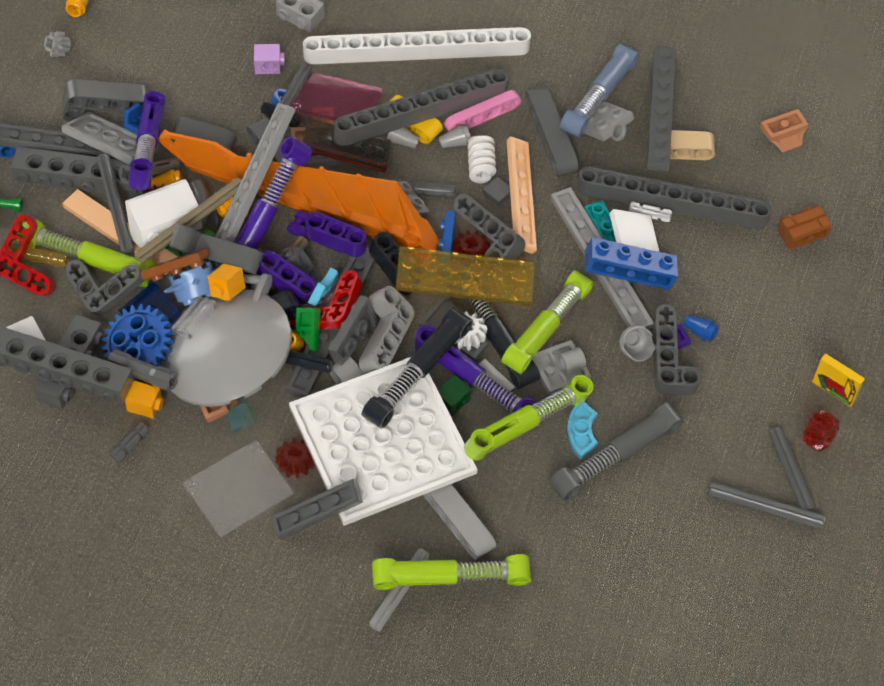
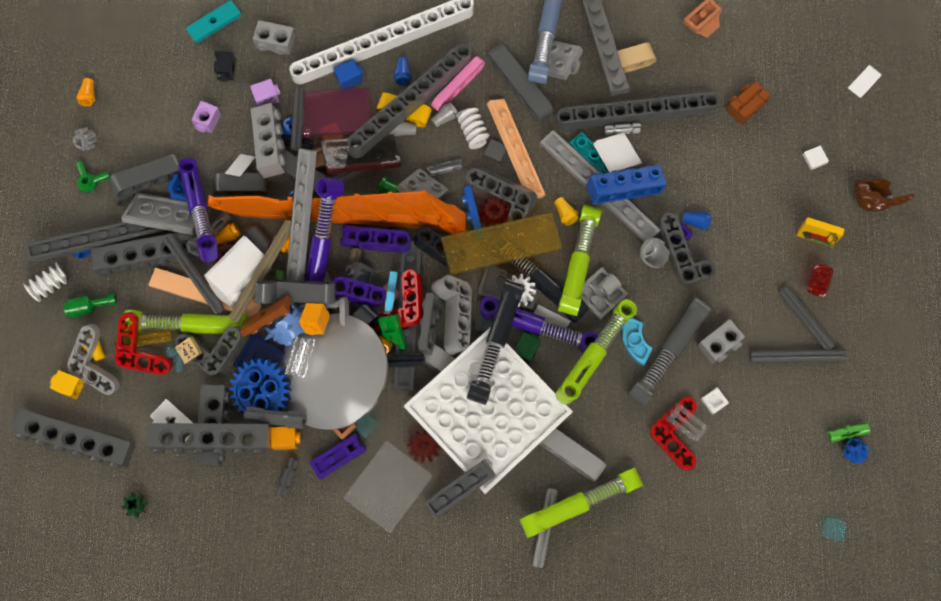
camera: 15 degrees left, 15 degrees up
none -> green piece [76,161,110,193]
none -> clear light blue arm [166,346,184,373]
none -> tan tile [175,336,202,364]
none -> lavender brick [191,101,221,133]
none -> black brick [214,51,236,81]
none -> white sticker [225,154,255,177]
none -> light grey brick [251,103,287,179]
none -> dark purple plate [309,434,367,480]
none -> blue brick [333,60,363,91]
none -> blue cone [394,57,412,86]
none -> yellow cone [554,197,578,226]
none -> red beam [650,397,697,471]
none -> clear tile [666,403,708,443]
none -> light grey brick [697,319,745,364]
none -> white tile [701,387,729,415]
none -> white tile [802,145,829,170]
none -> bright green pin [827,422,870,443]
none -> blue gear [843,439,870,464]

